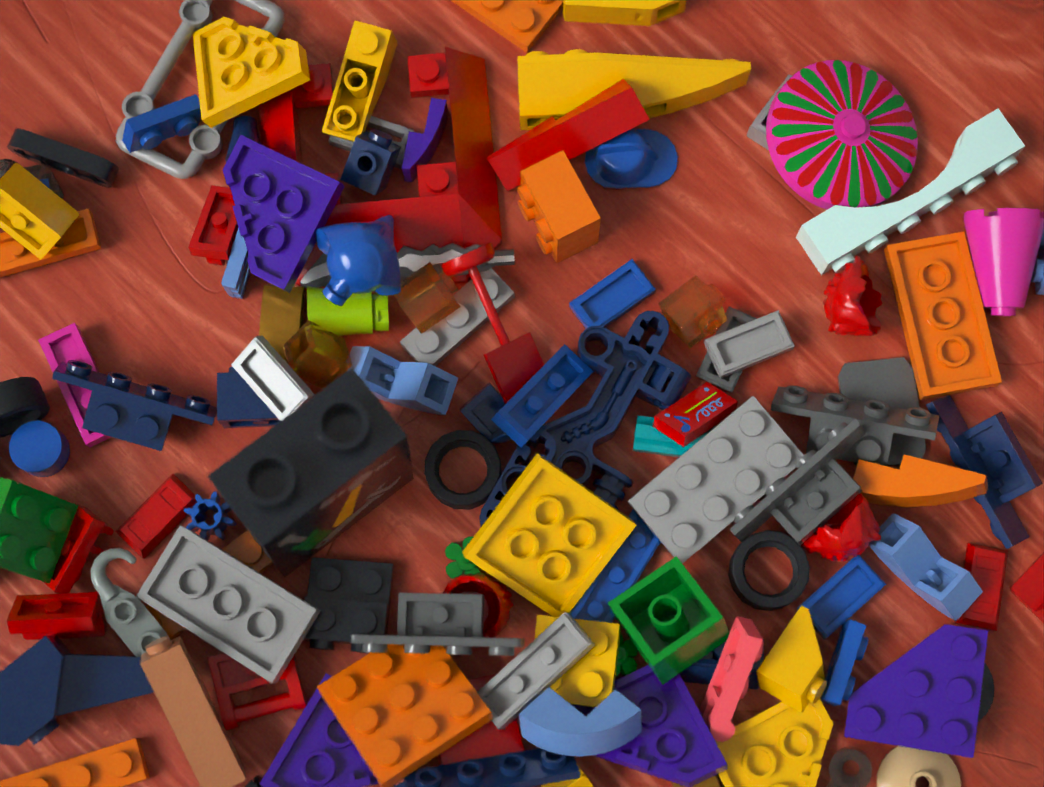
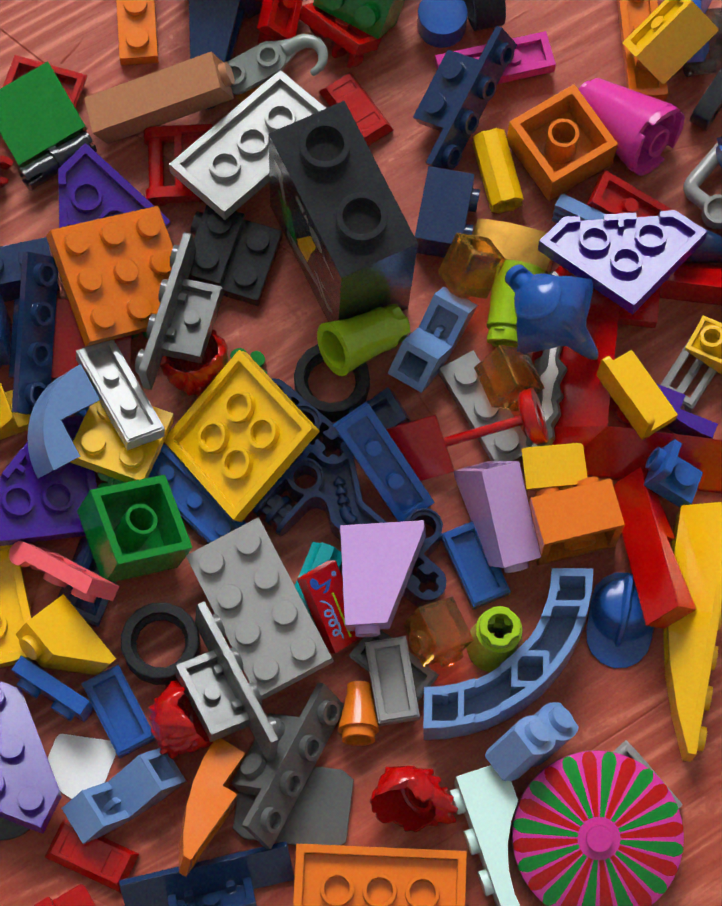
camera: 100 degrees right, 5 degrees down
tile [231,336,315,421] -> none
dark blue brick [340,129,401,196] -> none
none -> white sticker [48,734,116,799]
none -> lime plant [317,304,410,376]
none -> orange cone [338,681,380,746]
none -> lavender slope [340,520,426,637]
none -> medium blue brick [423,568,593,740]
none -> lavender slope [453,461,541,573]
none -> lime plant [466,606,523,672]
none -> yellow axle [472,128,524,214]
none -> medium blue brick [485,702,579,781]
none -> orange brick [507,84,618,201]
none -> yellow slope [521,443,588,490]
none -> dark pink cone [578,78,685,176]
none -> yellow panel [596,350,678,440]
none -> blue bracket [643,439,703,508]

